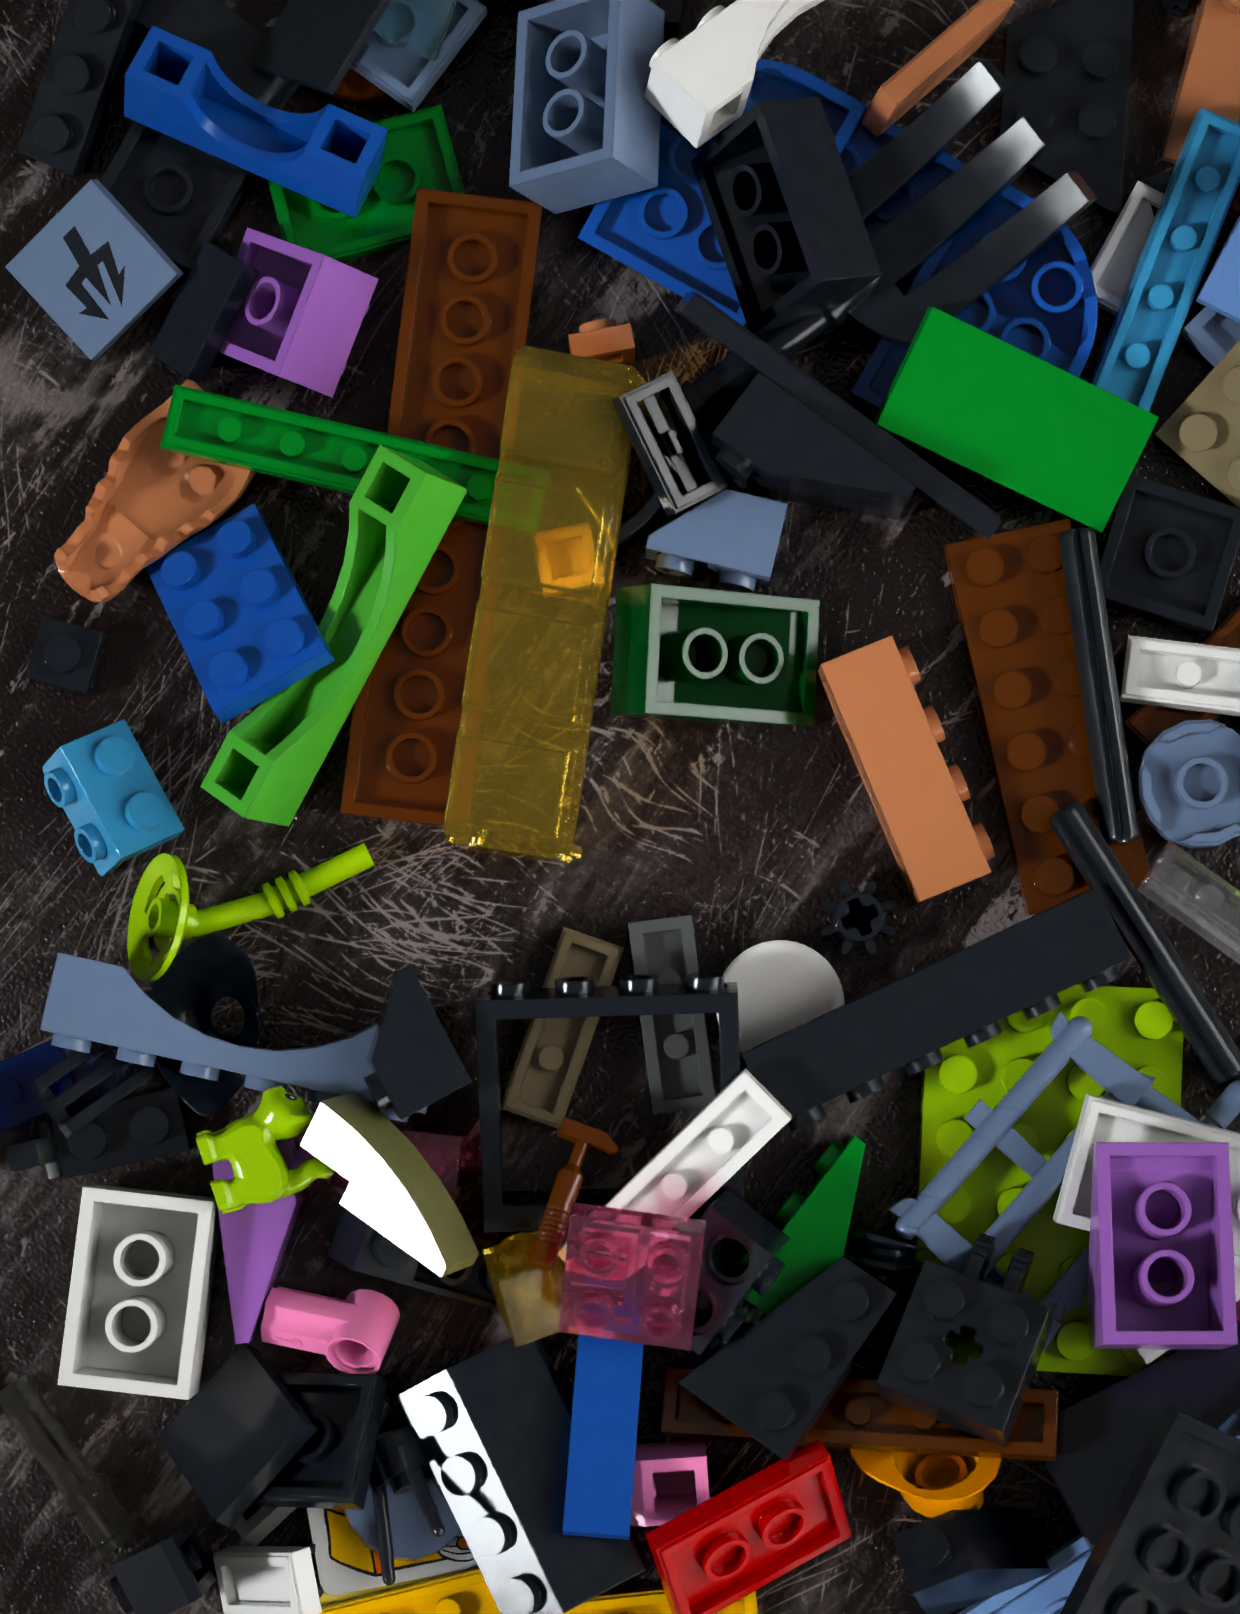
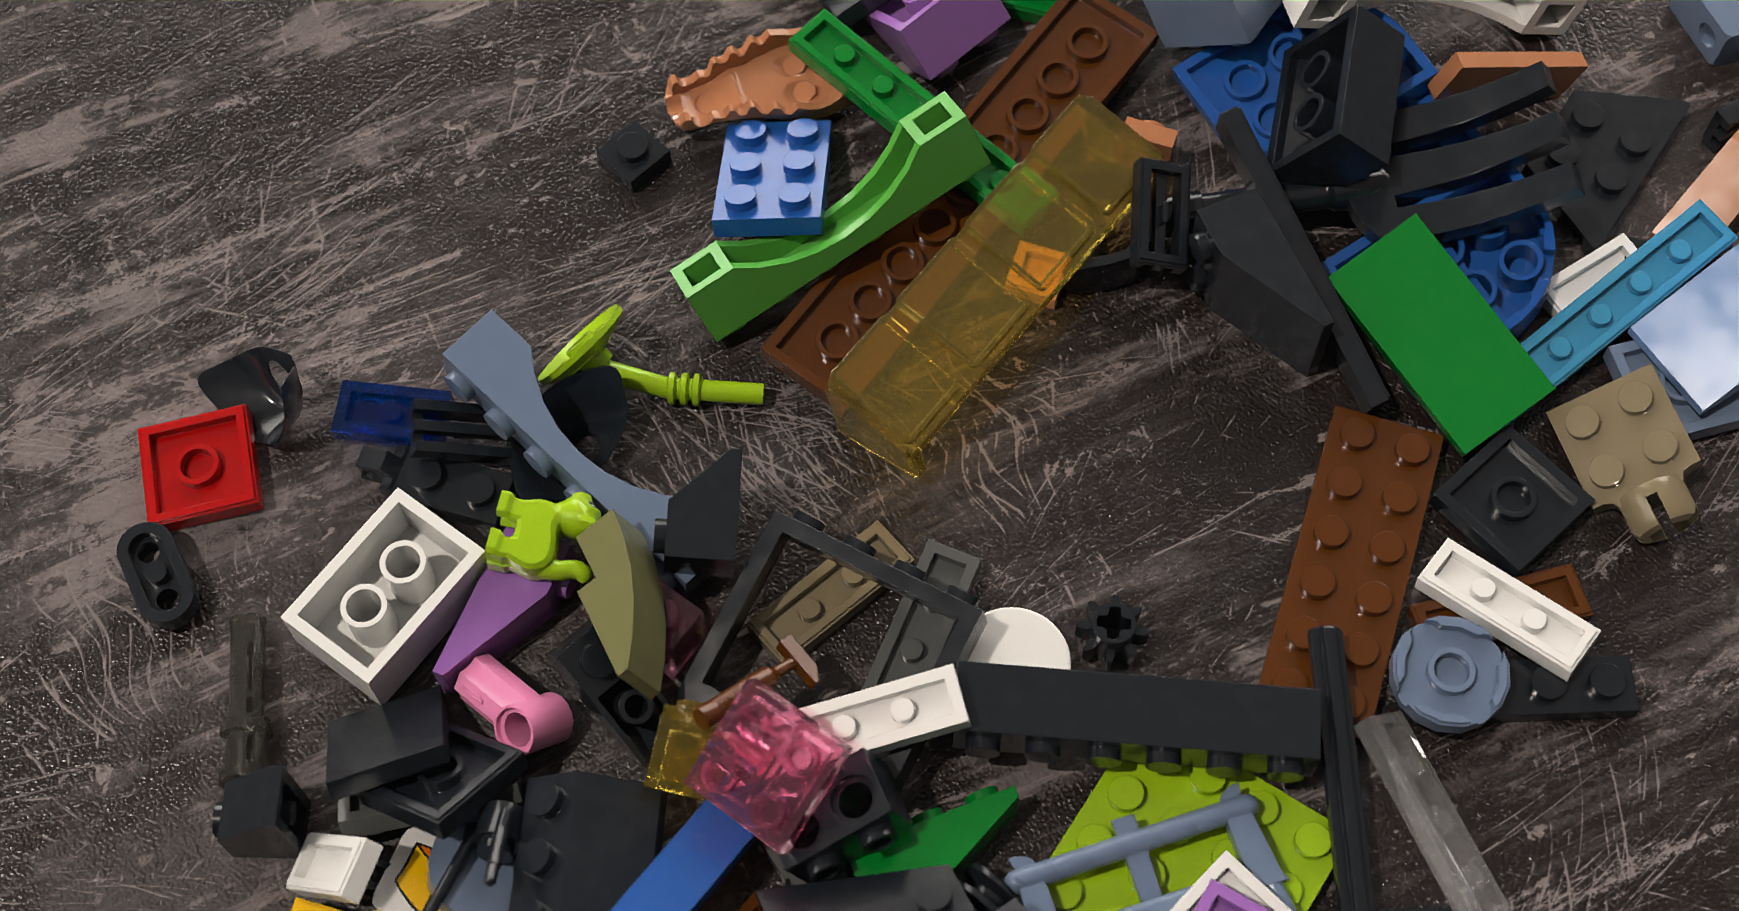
camera: 30 degrees right, 20 degrees down
dark azure bracket [42,719,185,877] -> none
dark green slope [610,583,820,727] -> none
sand blue slope [645,489,788,593] -> none
nougat brick [817,635,995,905] -> none
black axle [1059,528,1139,844] -> none

